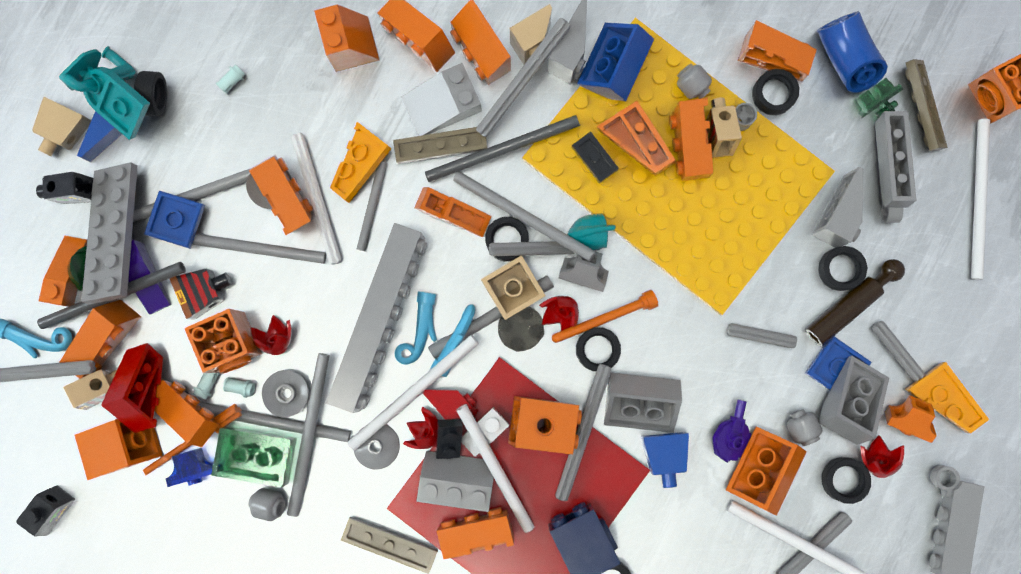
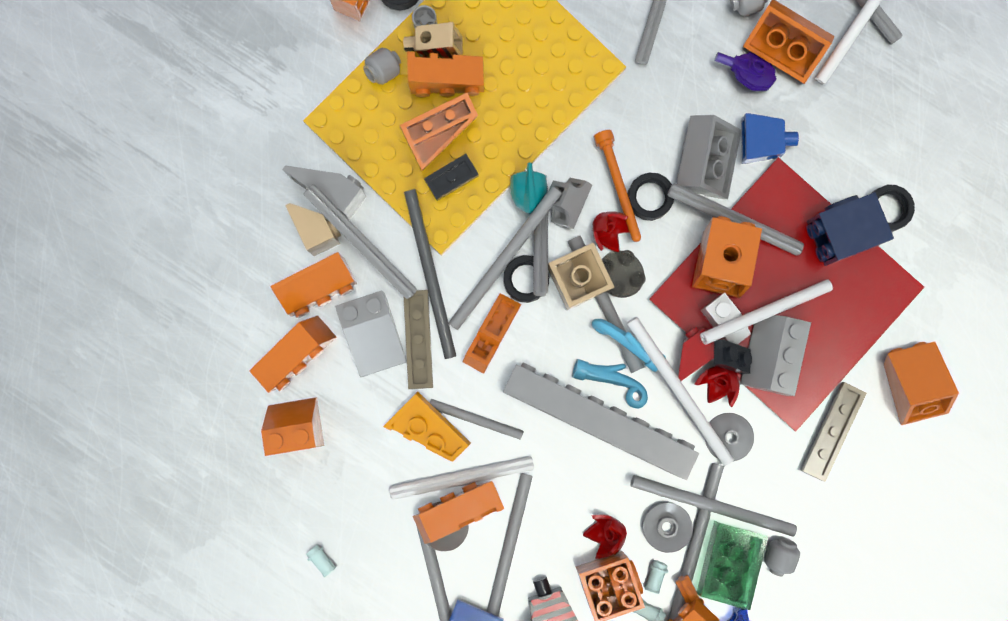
camera: 90 degrees left, 0 degrees up
orange wedge [437,507,514,560] -> none
blue slope [577,22,654,101] -> none

